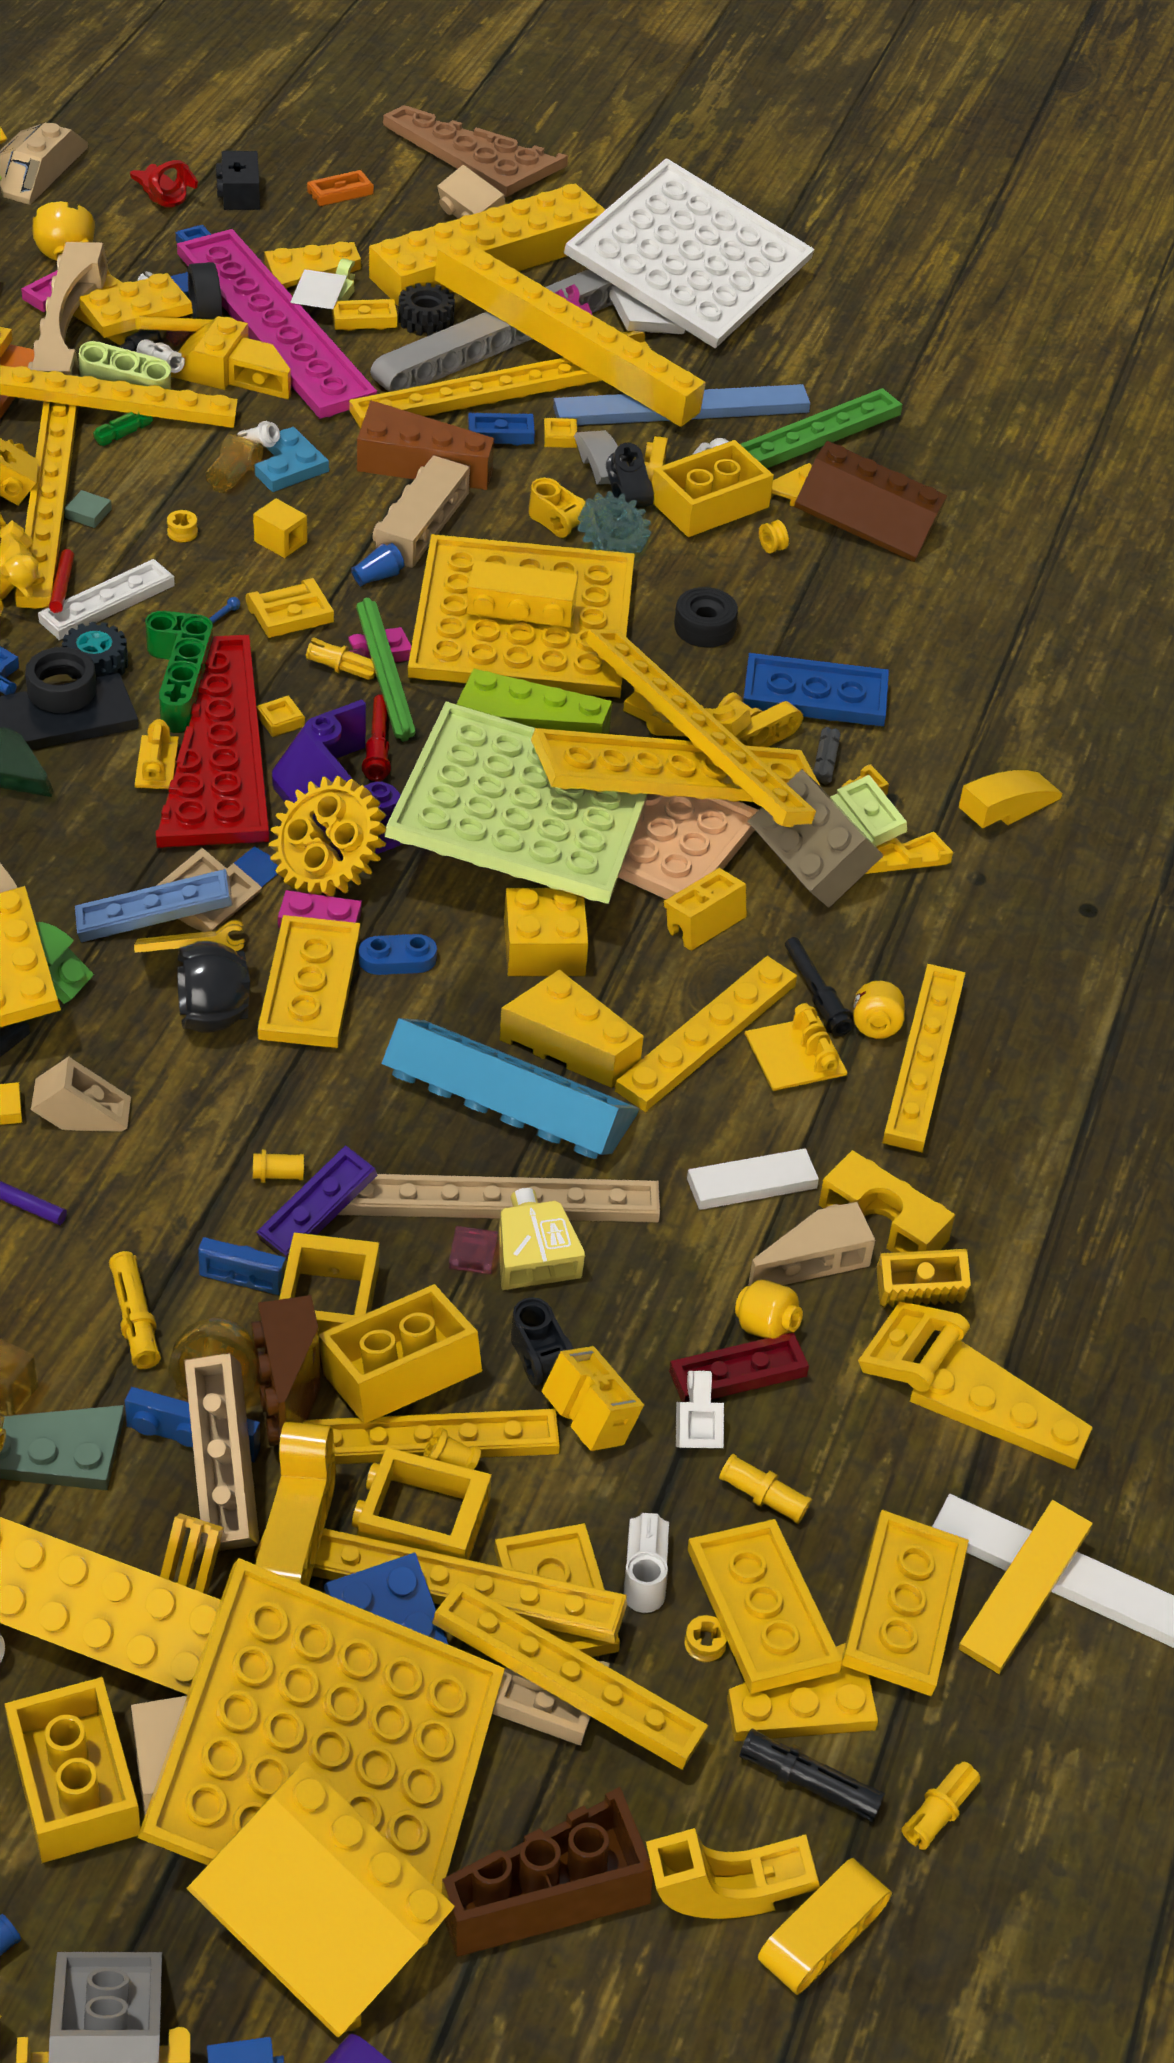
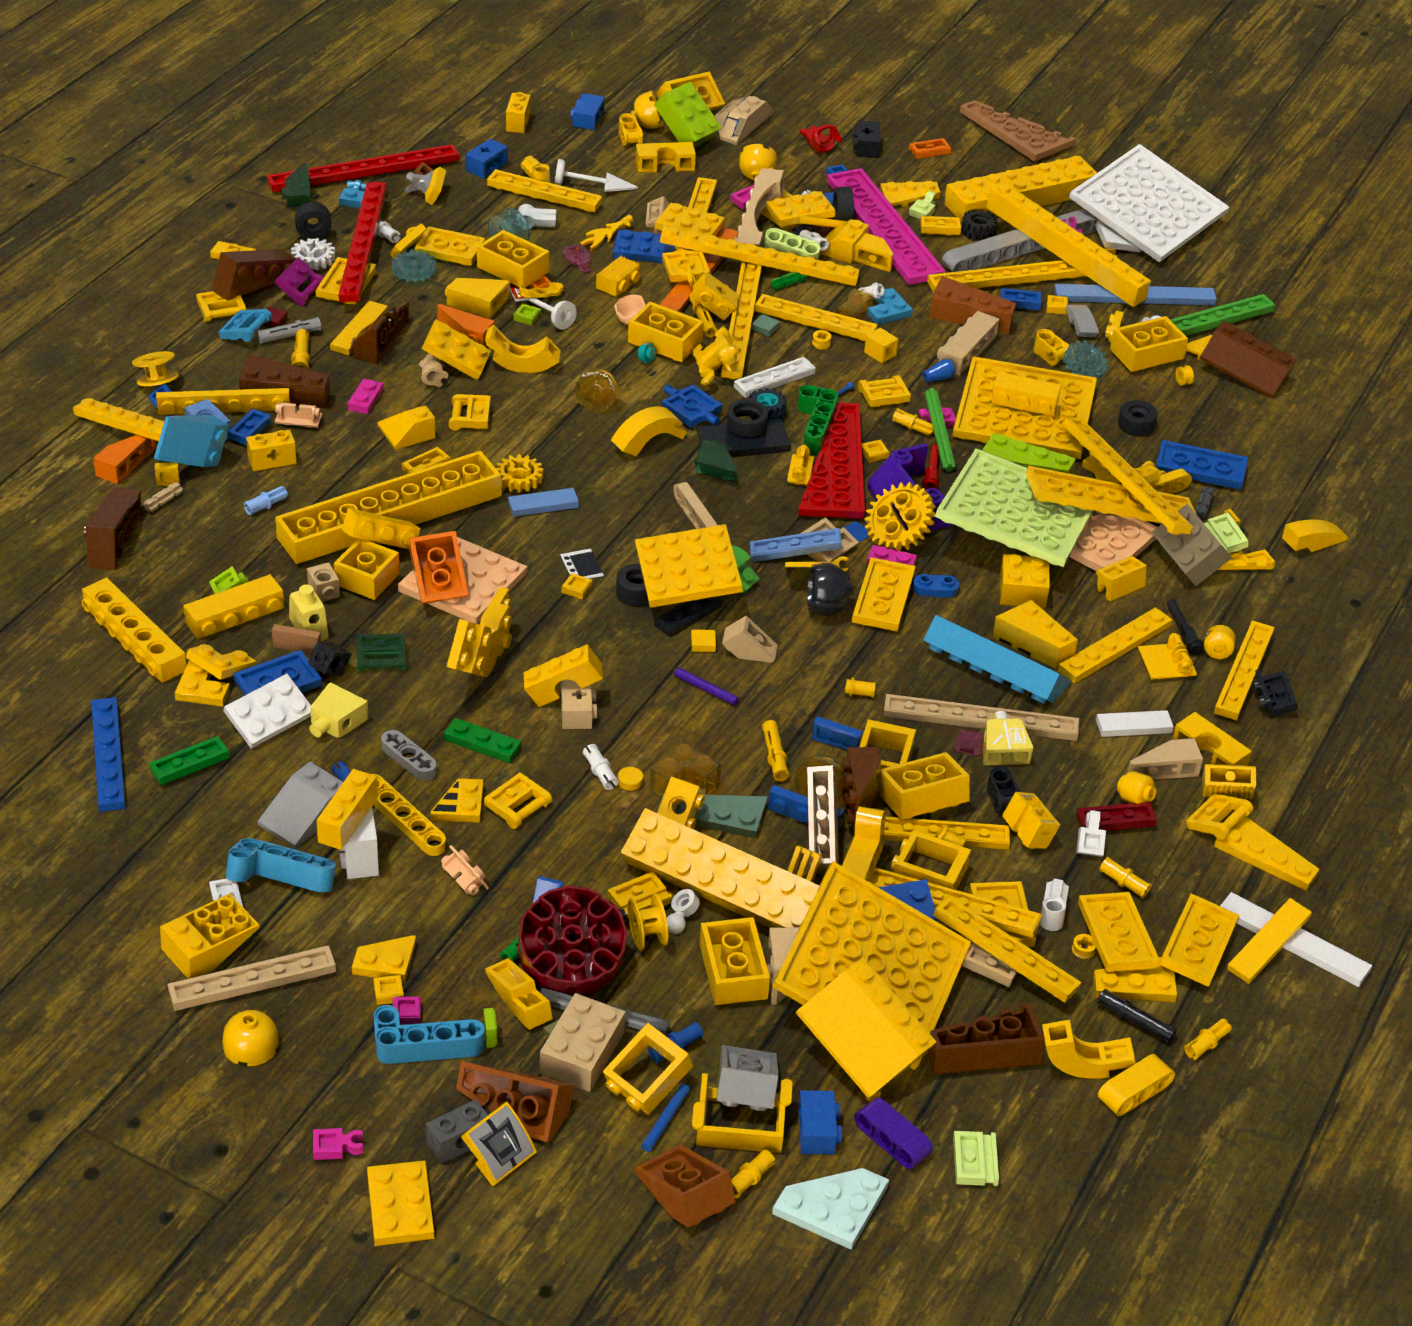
camera: 10 degrees right, 5 degrees down
red bar [49,549,75,613] -> none
dark purple tile [256,1145,378,1261] -> none
white sticker [290,269,347,309] -> none
tan brick [437,165,506,219] -> none
black piece [606,442,654,512] -> none
none -> yellow plate [755,294,878,341]
none -> black bracket [1253,669,1299,718]

